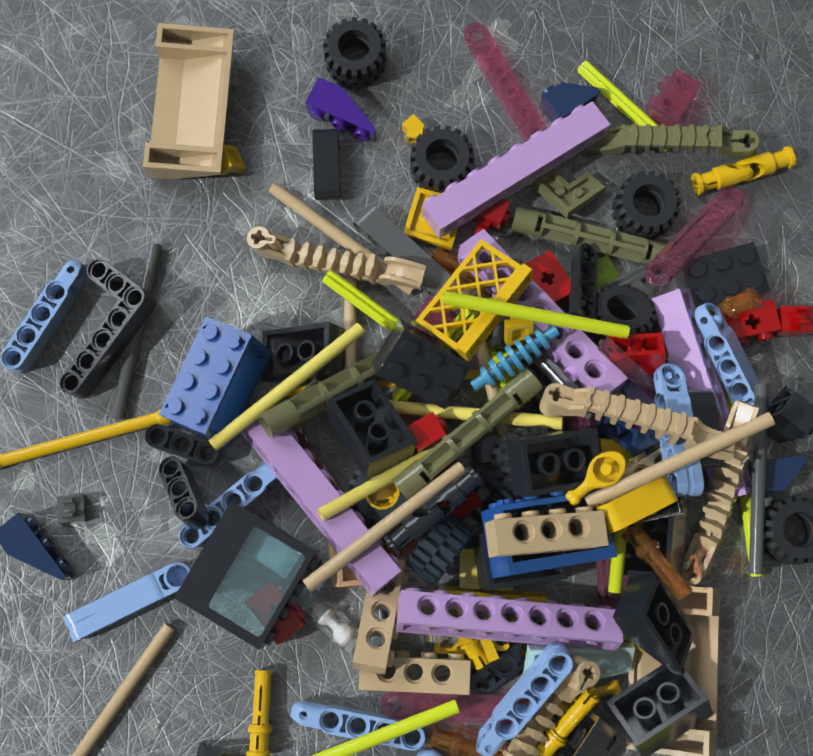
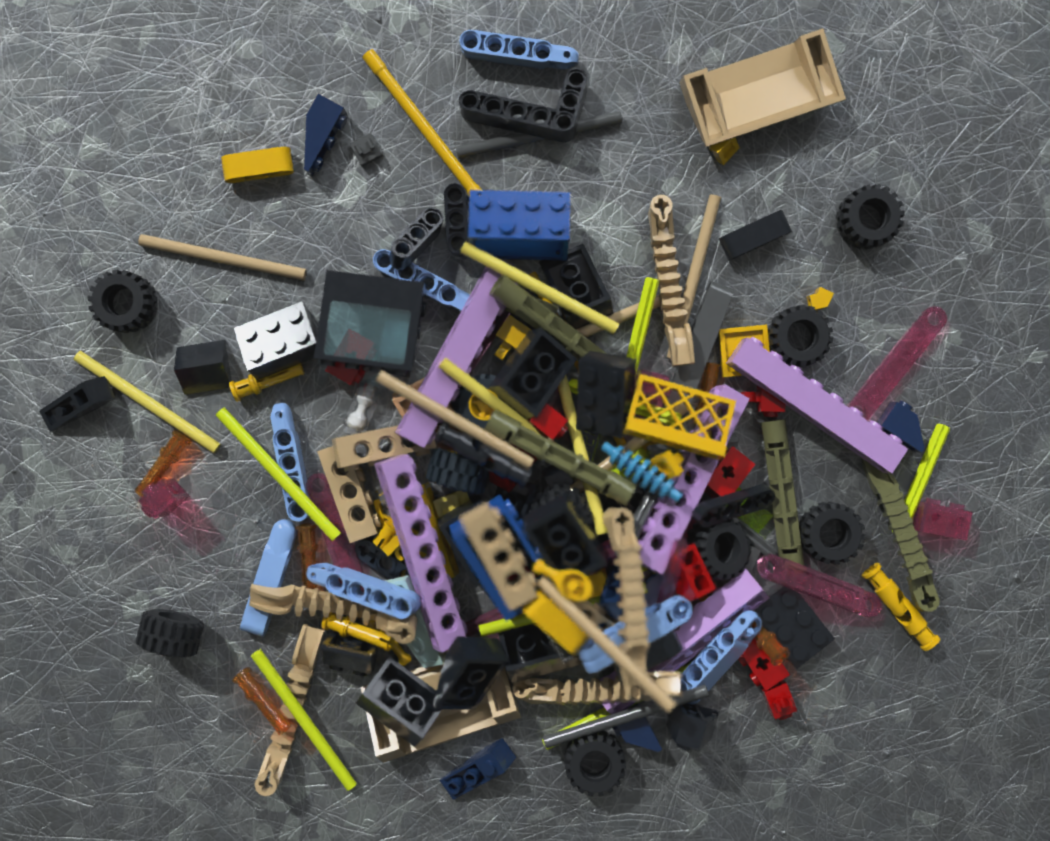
camera: 70 degrees right, 10 degrees up
light blue piece [63,562,191,643] -> none
dark purple slope [305,77,376,142] -> none
neon yellow piece [442,291,630,339] -> none
olive plate [532,169,605,218] -> none
clear orange pin [622,522,693,601] -> none
none -> yellow beam [221,147,294,183]
none -> brick [234,301,317,380]
none -> dark blue slope [440,738,516,800]
none -> yellow brick [494,315,531,361]

